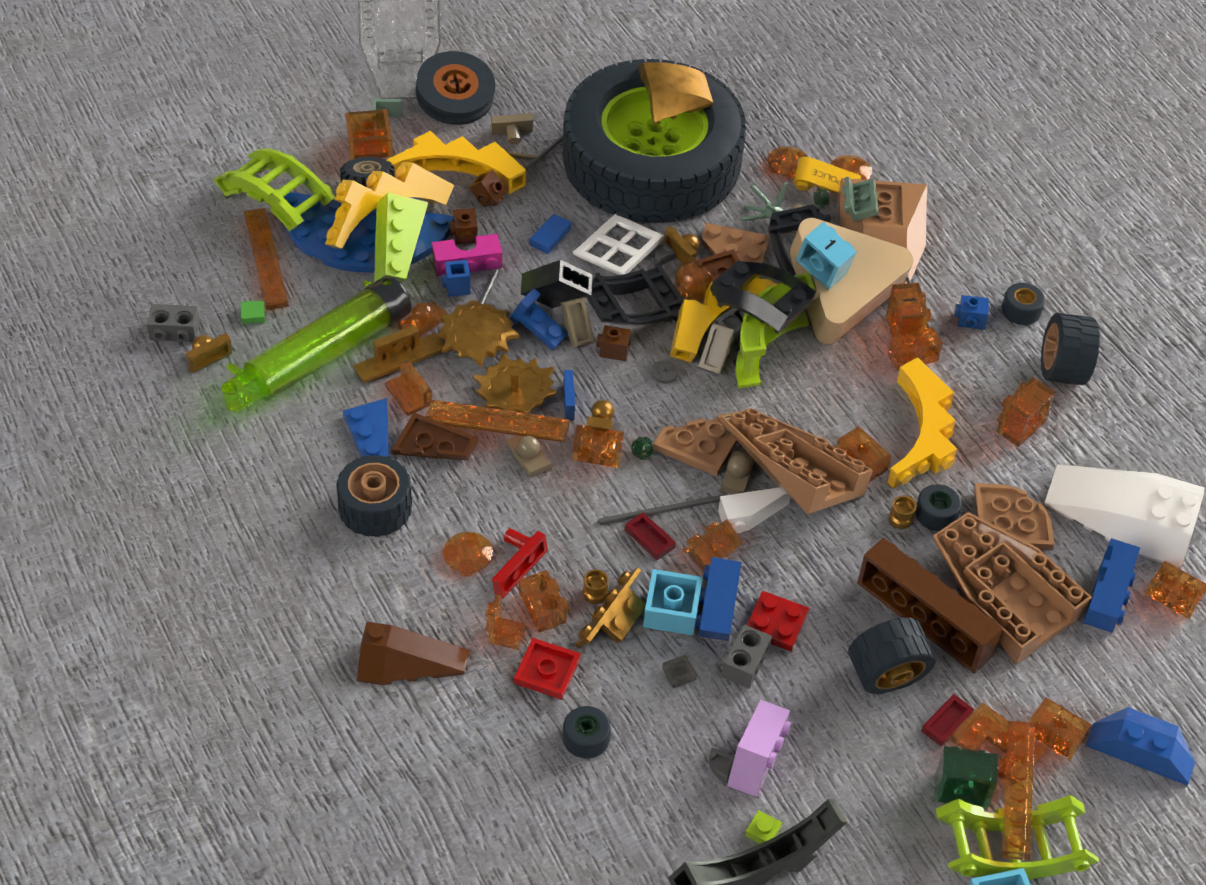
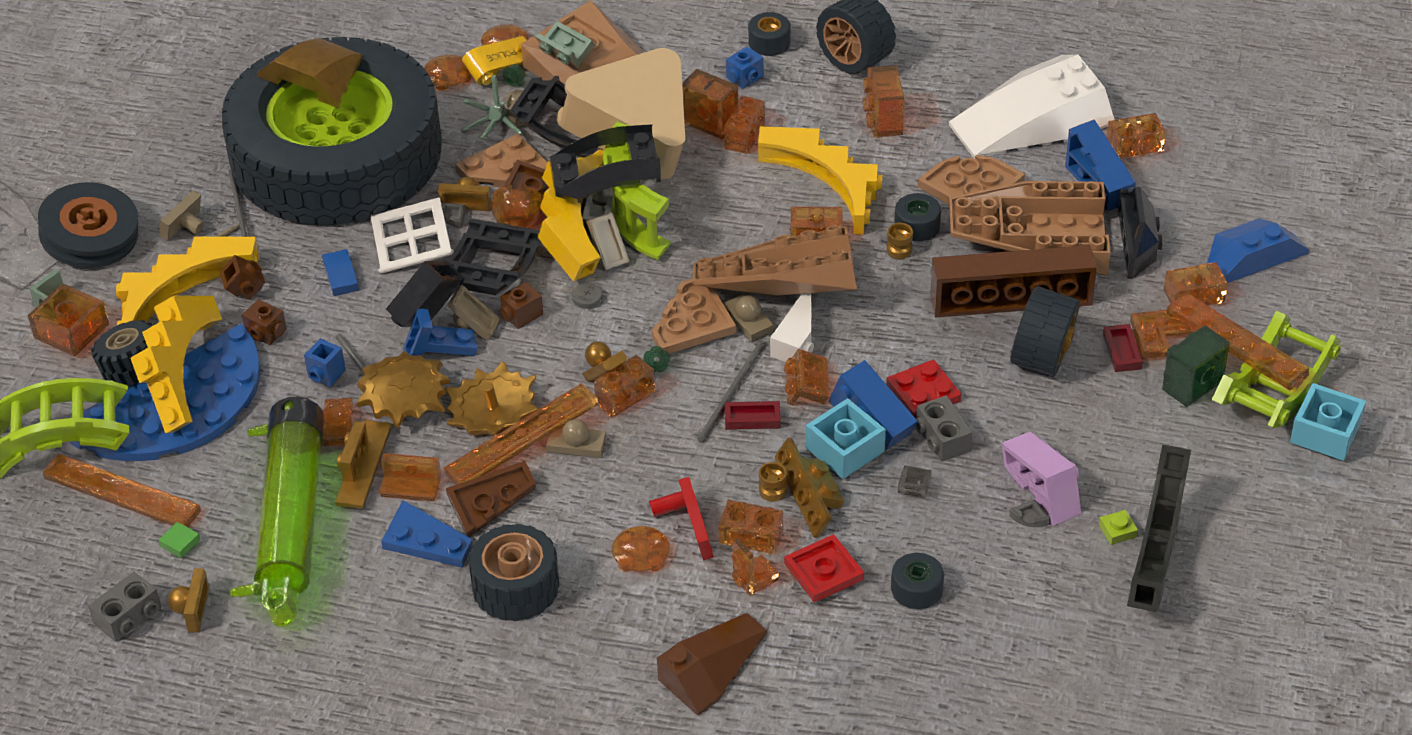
camera: 45 degrees left, 5 degrees down
lime wedge [374,193,428,283] -> none
dark pink arch [432,234,502,277] -> none
blue tile [563,370,575,421] -> none
medium azure brick [796,221,857,290] -> none
none -> black wedge [1117,187,1162,279]

